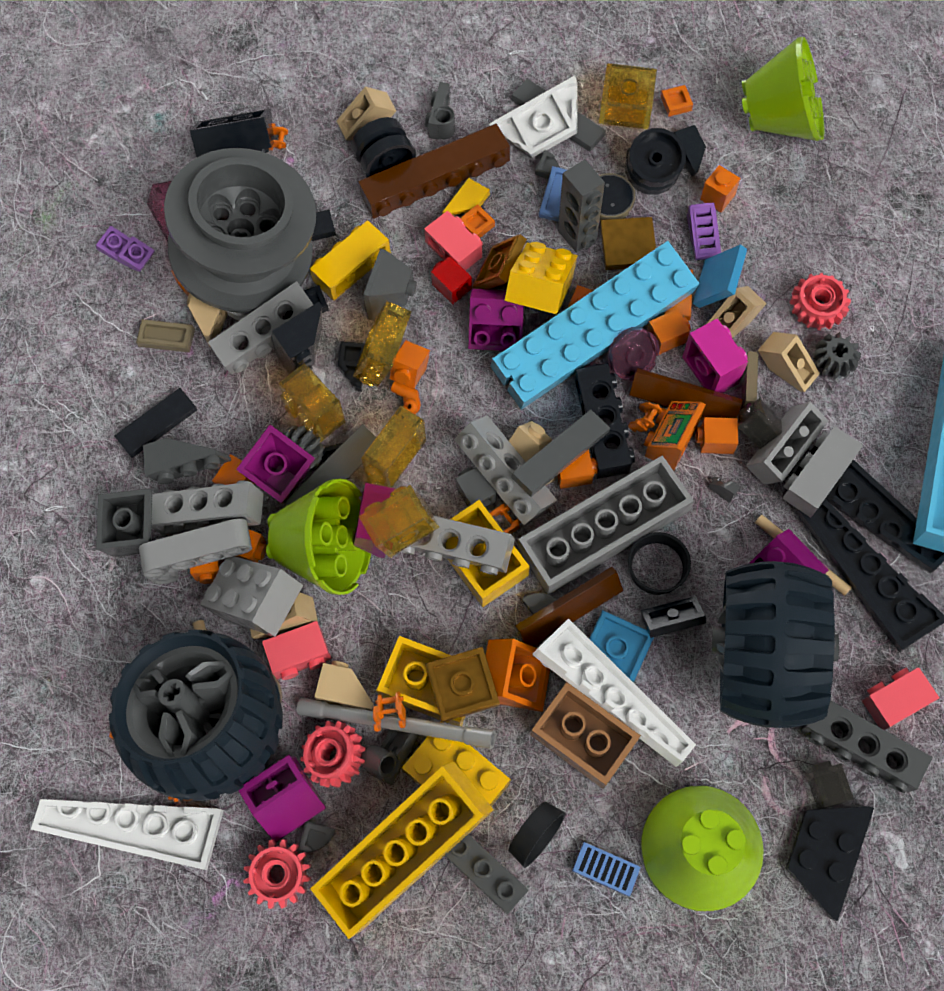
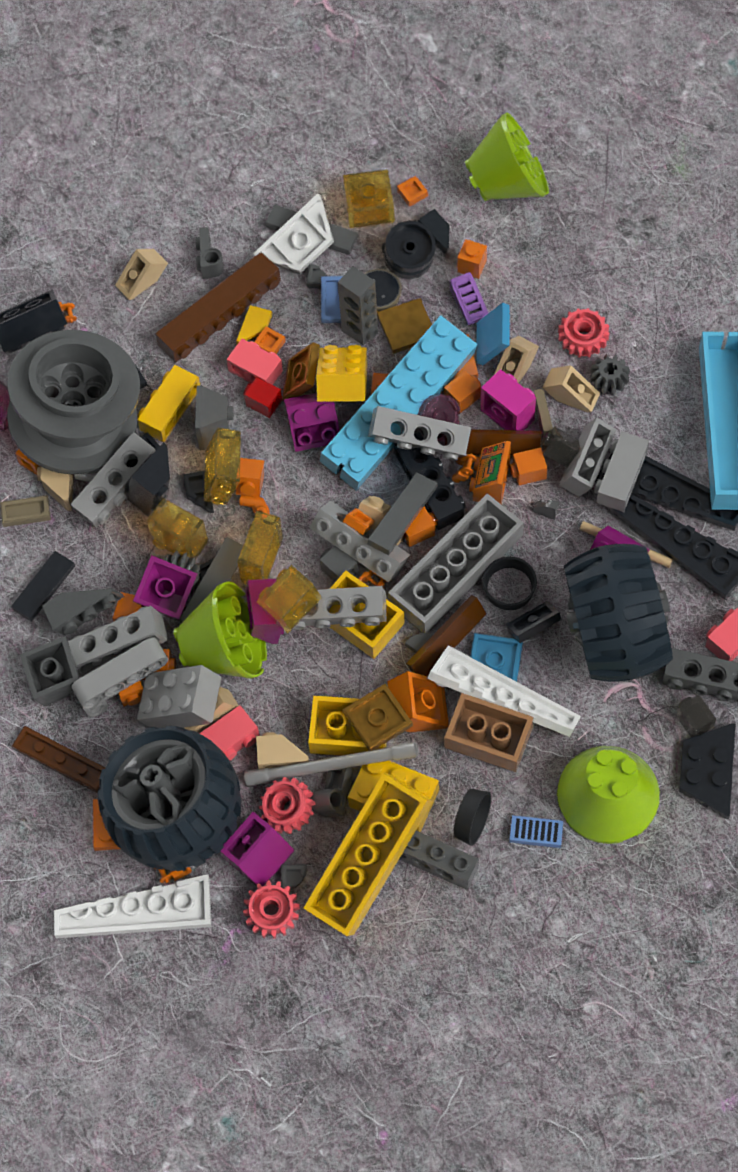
camera: 15 degrees left, 5 degrees down
black wheel [350,117,416,178] -> none
orange piece [373,691,406,732] -> none
none -> reddish brown tile [11,726,105,794]
none -> orange tile [343,508,375,535]
none -> light grey brick [368,406,471,460]

